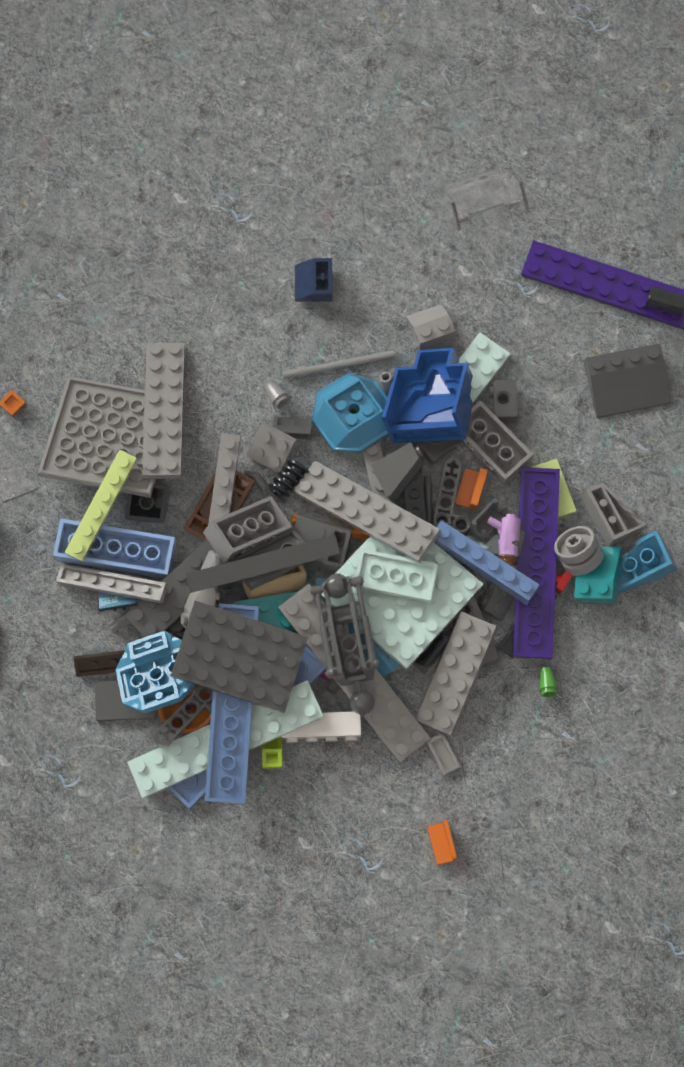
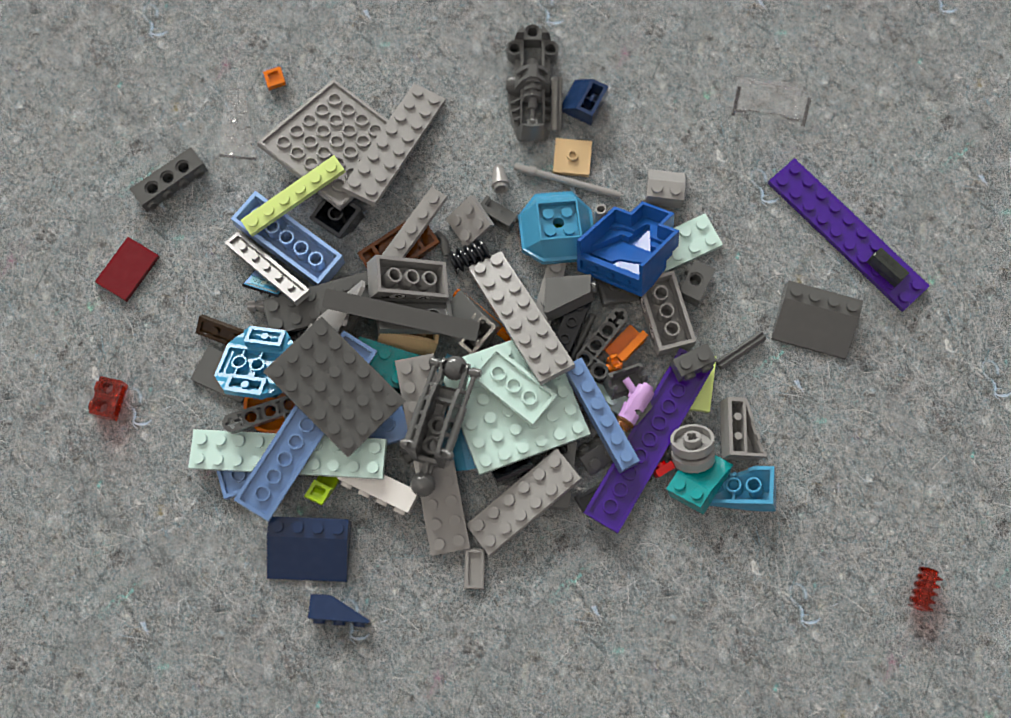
camera: 25 degrees right, 0 degrees up
orange panel [427,820,457,866] -> none
bright green cone [539,667,558,697] -> none
none -> clear red brick [88,376,128,422]
none -> dark blue slope [267,516,351,582]
none -> dark blue slope [308,594,371,627]
none -> dark grey piece [506,24,559,141]
none -> dark grey axle [551,76,563,132]
none -> tan plate [553,138,592,177]
none -> orange plate [606,353,623,373]
none -> dark grey brick [670,343,716,382]
none -> dark grey axle [716,331,766,369]

